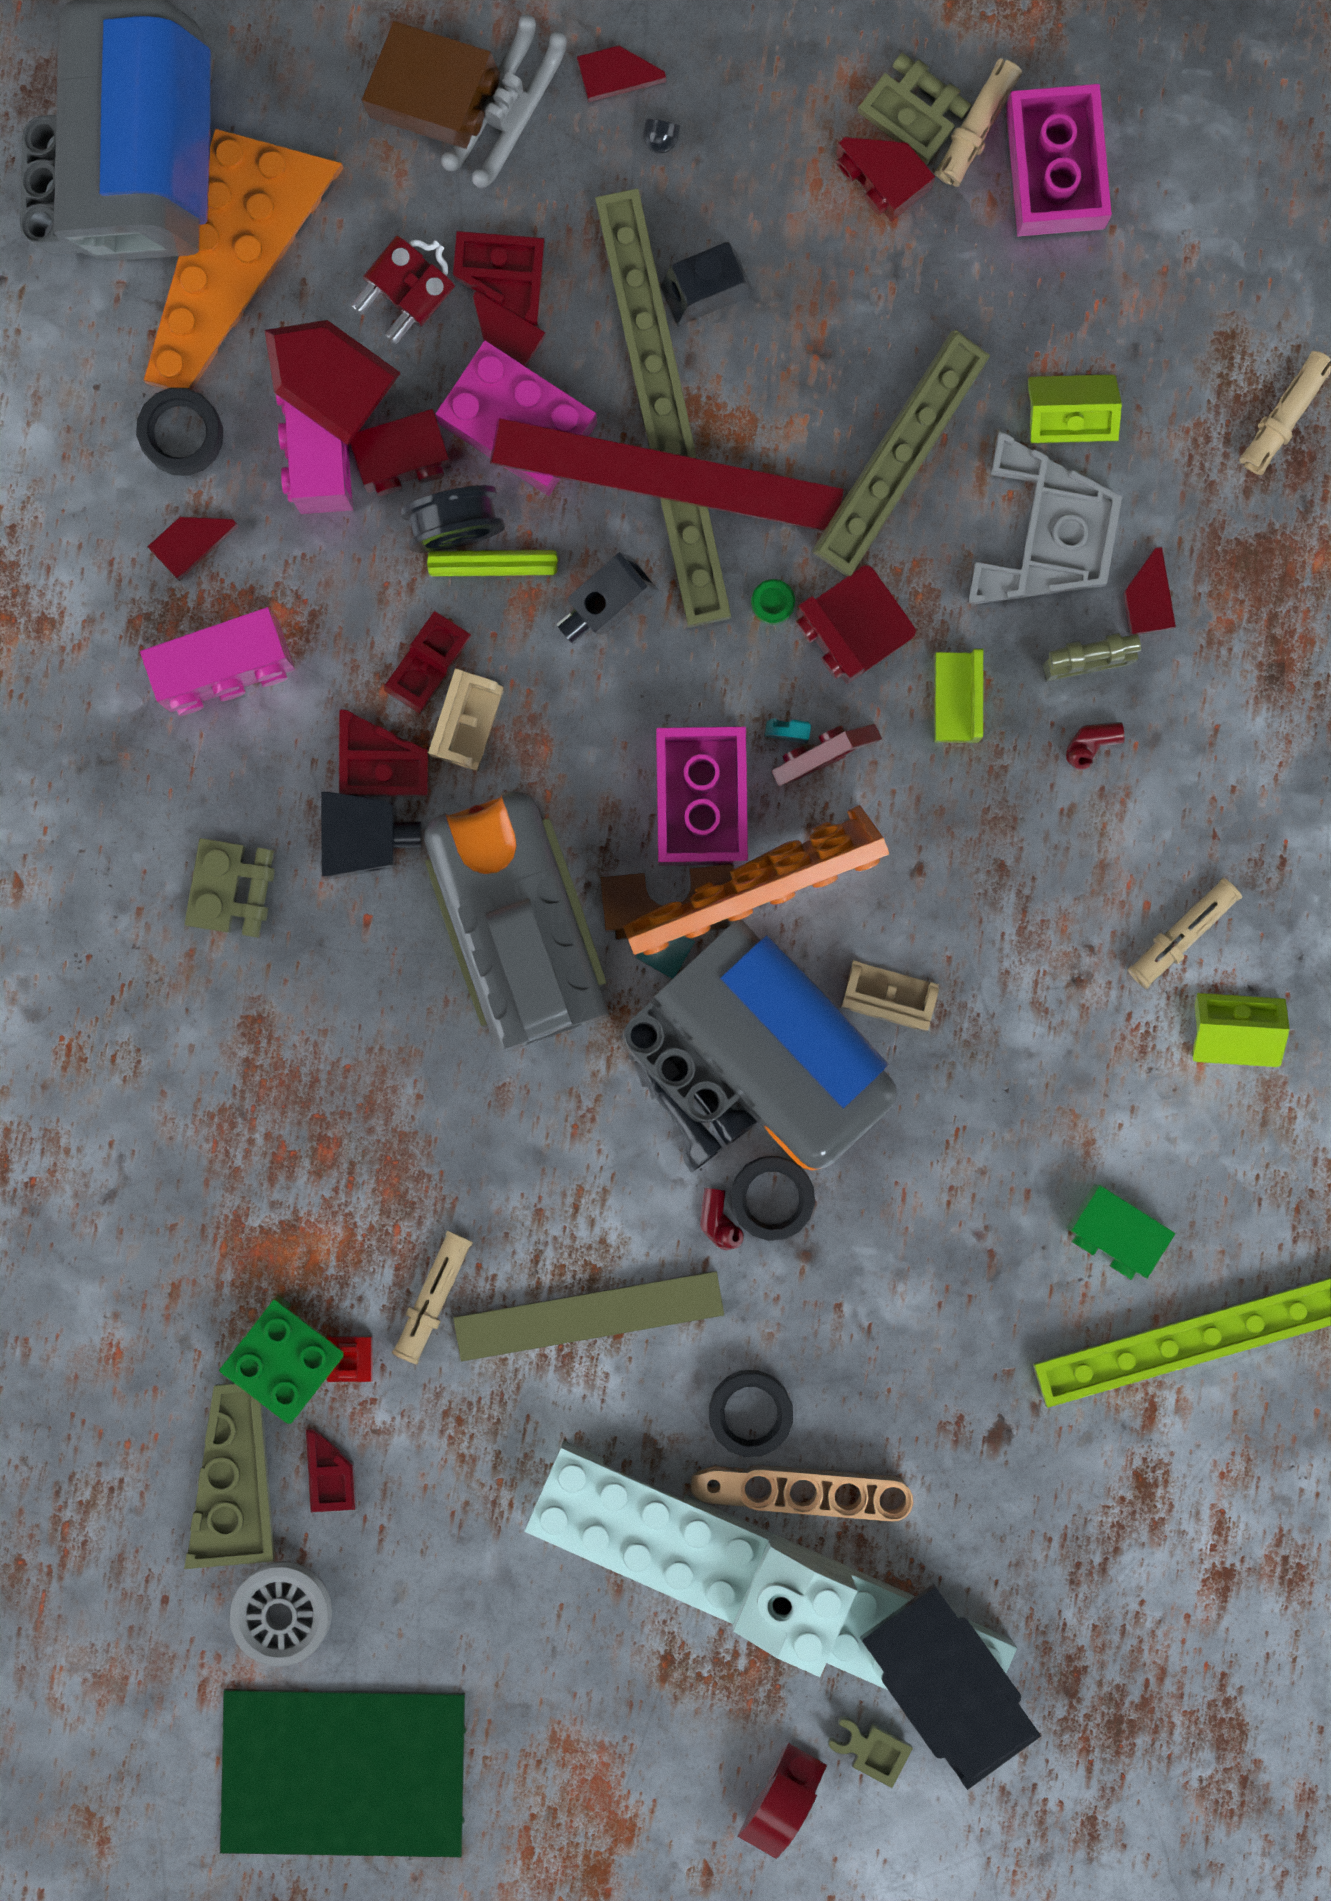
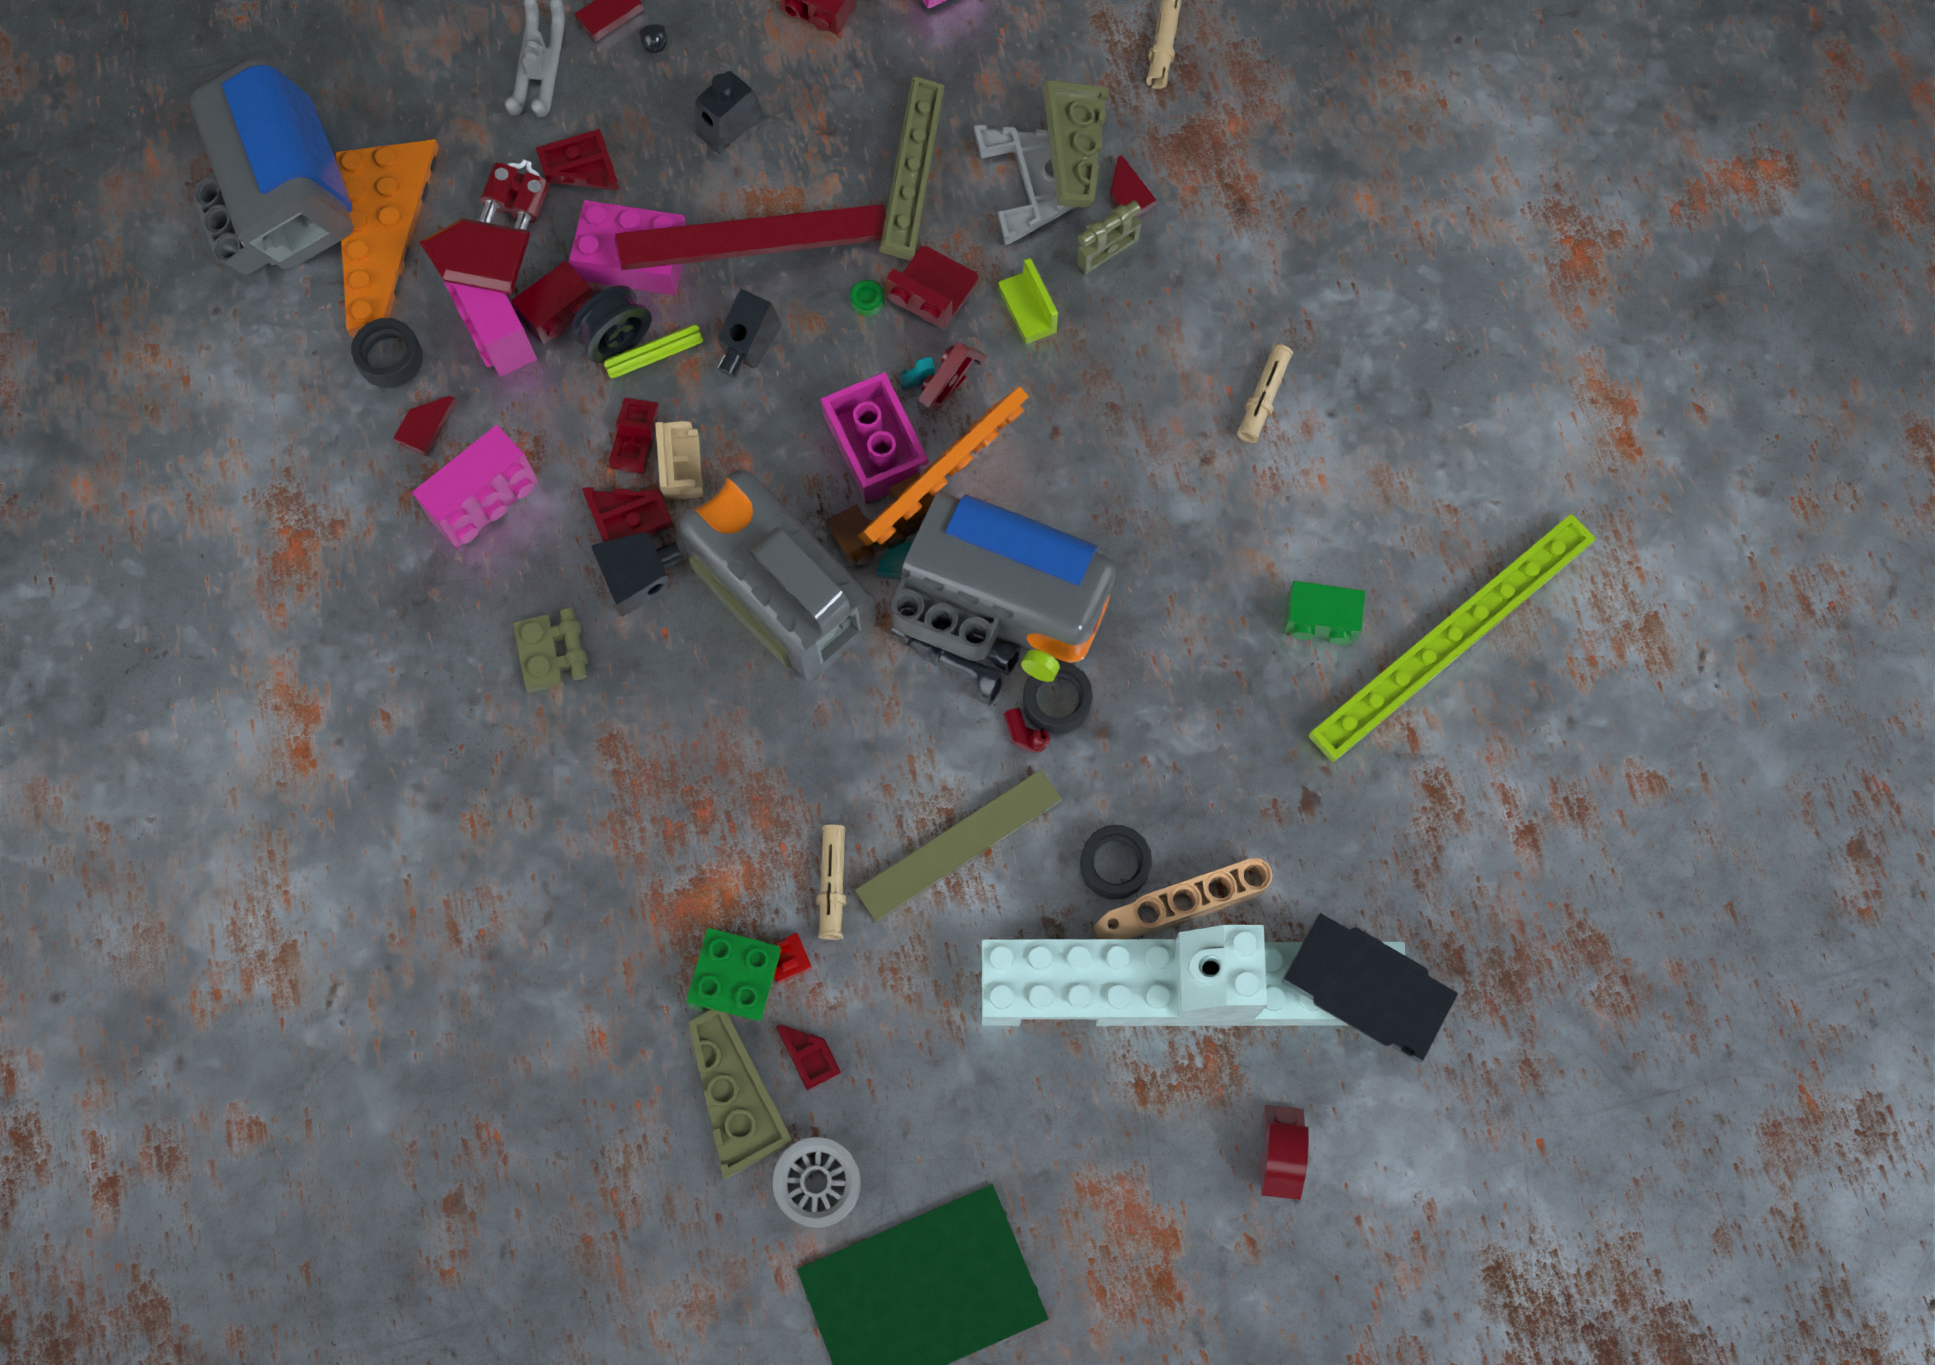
camera: 25 degrees left, 15 degrees down
reddish brown brick [361,21,500,149] -> none
dark red tile [473,291,546,368] -> none
olive plate [595,188,731,628] -> none
olive plate [827,1716,913,1788] -> none
tan hinge [840,960,939,1032] -> none
lime panel [1028,374,1122,443] -> none
dark red arm [1066,722,1125,770] -> none
lime panel [1192,993,1290,1067] -> none
none -> lime tile [1021,649,1060,682]
none -> olive wing [1043,80,1109,208]

